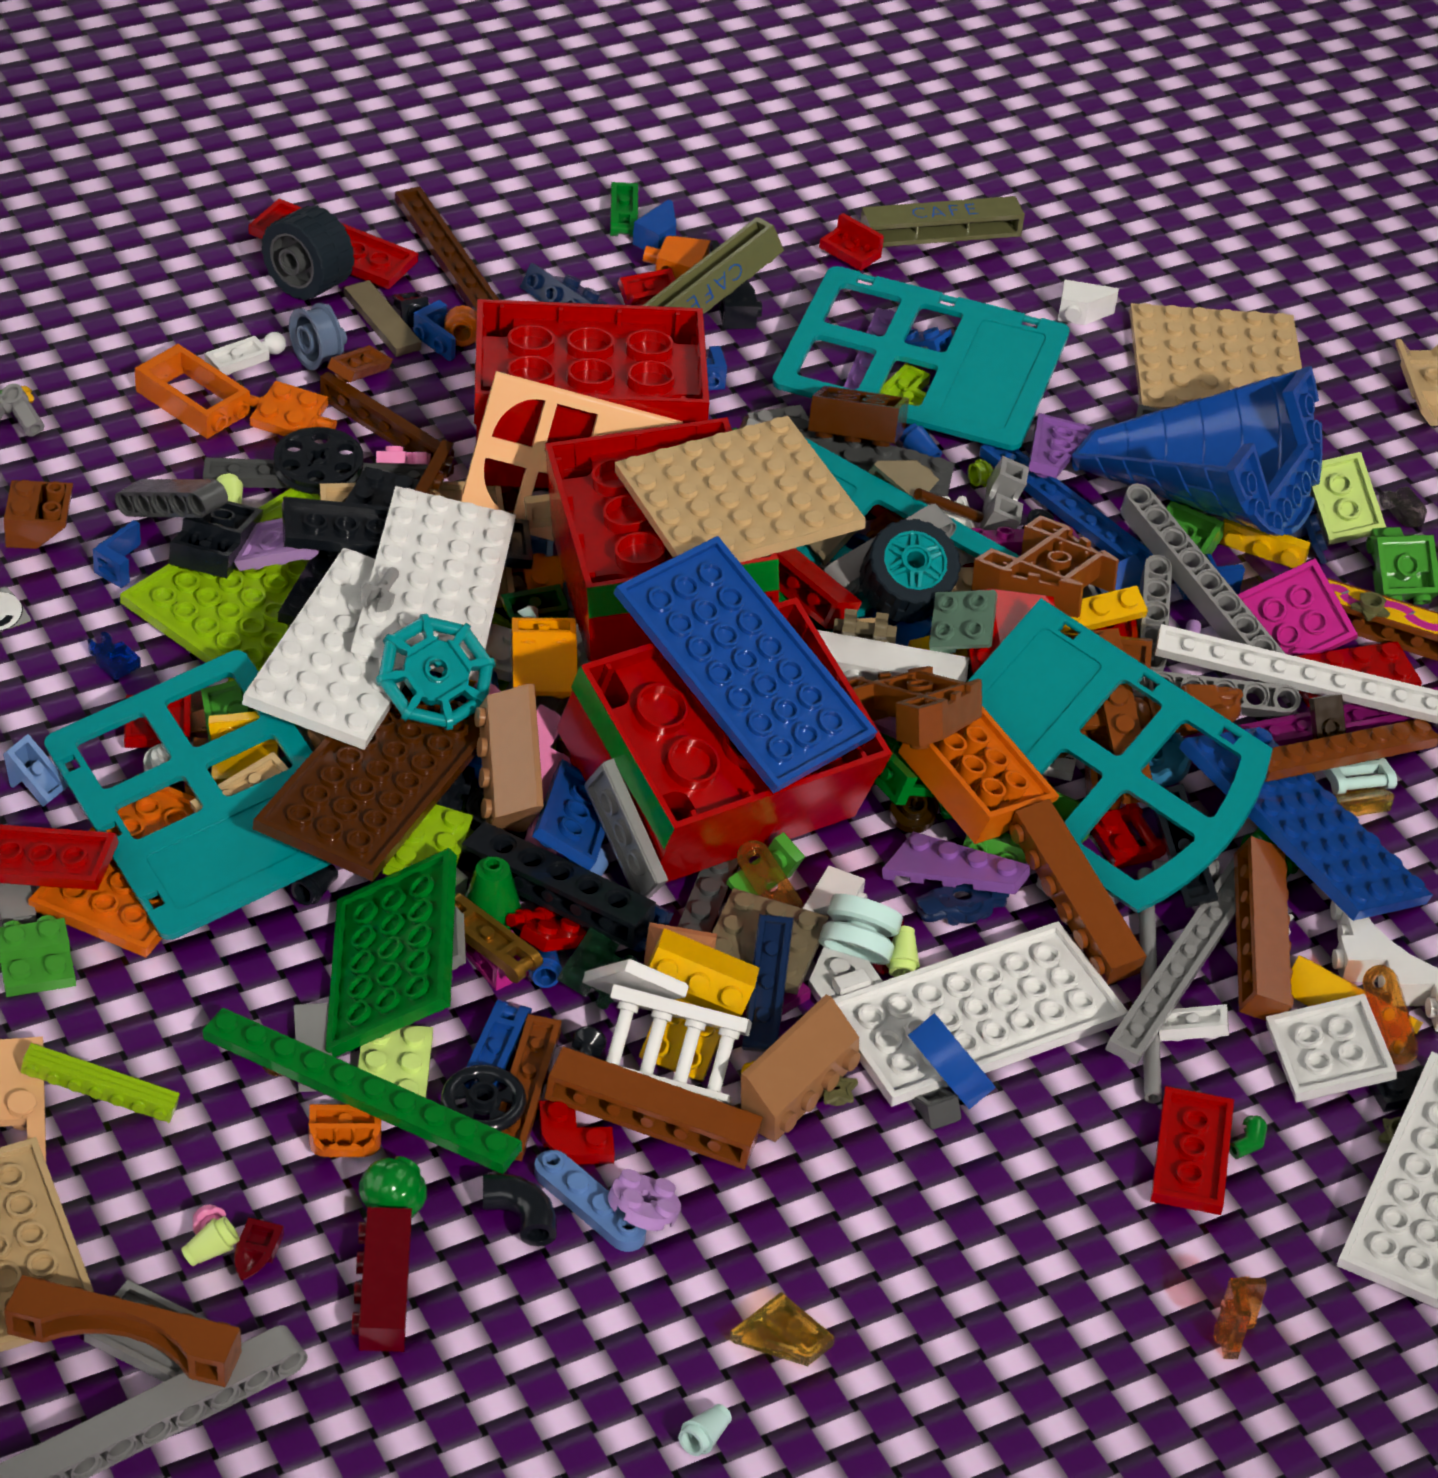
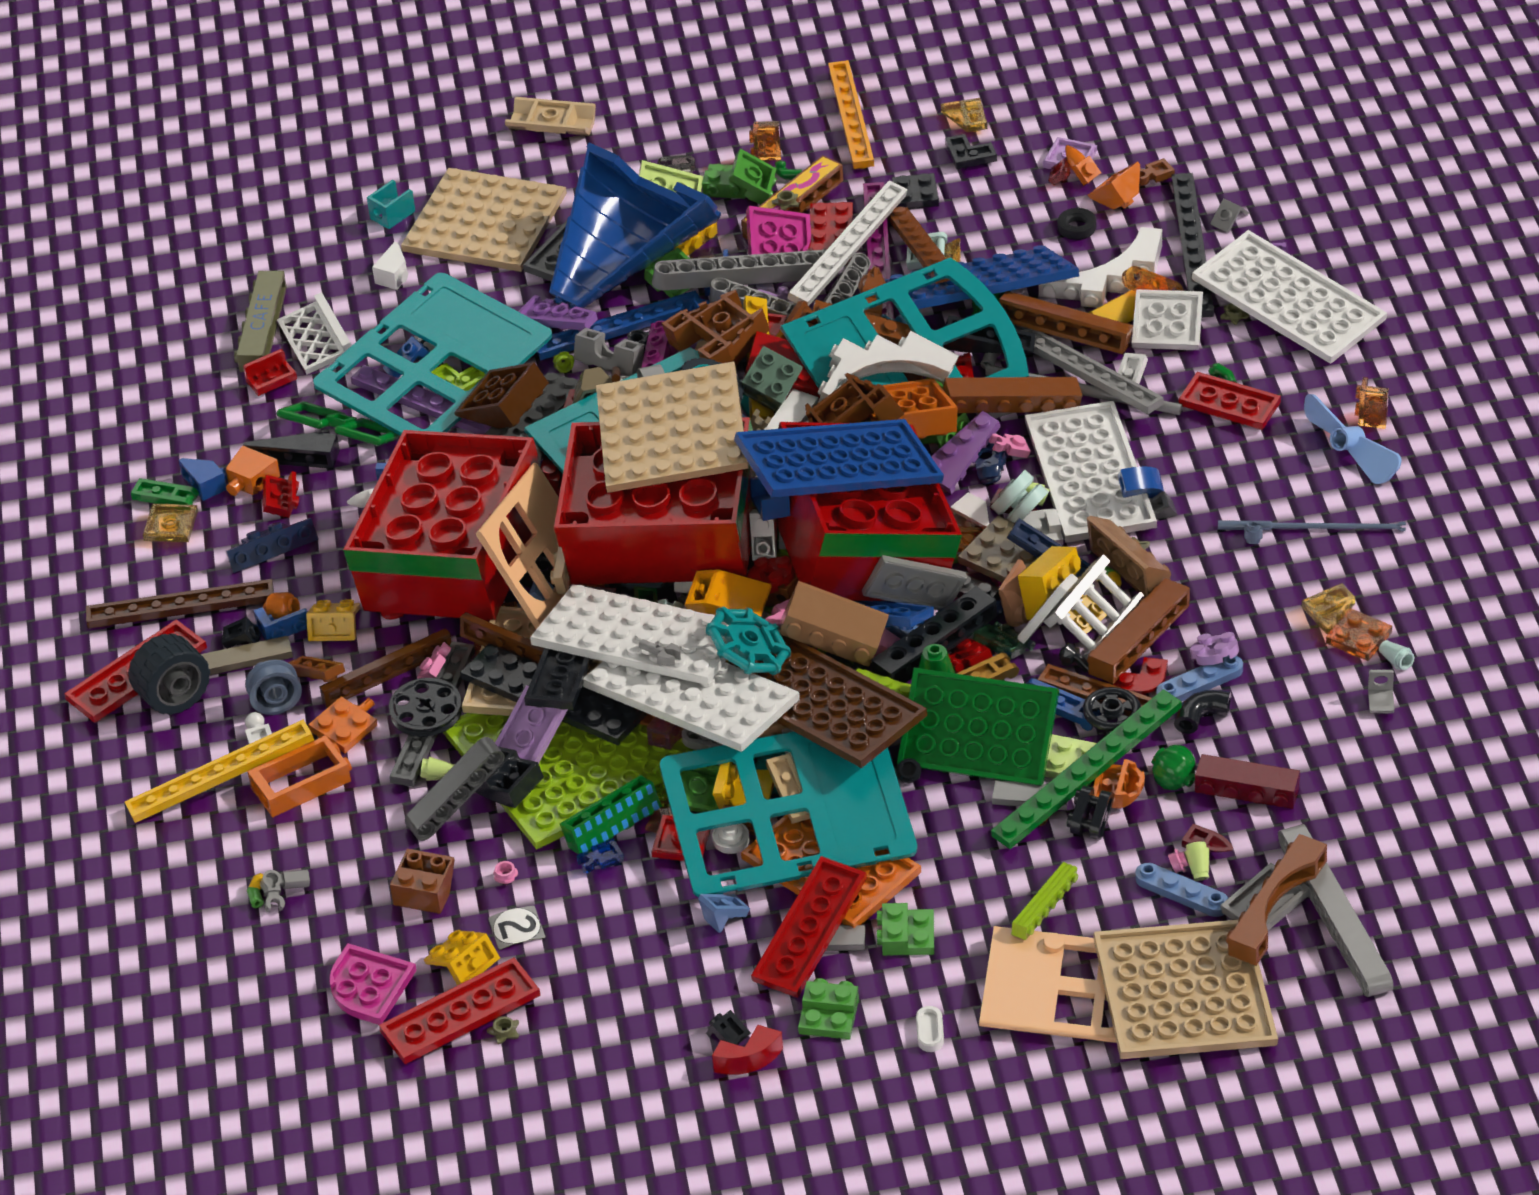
camera: 65 degrees left, 0 degrees up
blue bracket [93,520,141,588] -> none
olive brick [643,217,784,314] -> none
dark brown plate [1309,694,1346,740] -> none
none -> yellow plate [125,719,314,823]
none -> clear yellow plate [143,504,198,542]
none -> green bar [276,401,400,446]
none -> white fence [277,292,352,375]
none -> yellow bracket [306,599,361,641]
none -> teal piece [367,180,415,229]
none -> bright pink plate [493,861,518,884]
none -> green brick [560,775,662,856]
none -> white arch [818,331,959,403]
none -> black plate [897,758,921,783]
none -> bright pink plate [988,434,1031,458]
none -> black brick [1067,786,1114,840]
none -> medium blue plate [1135,863,1228,917]
none -> sand blue piece [1218,520,1406,544]
none -> light blue piece [1304,394,1402,484]
none -> clear orange plate [1326,608,1392,661]
none -> light grey bracket [1368,670,1394,713]

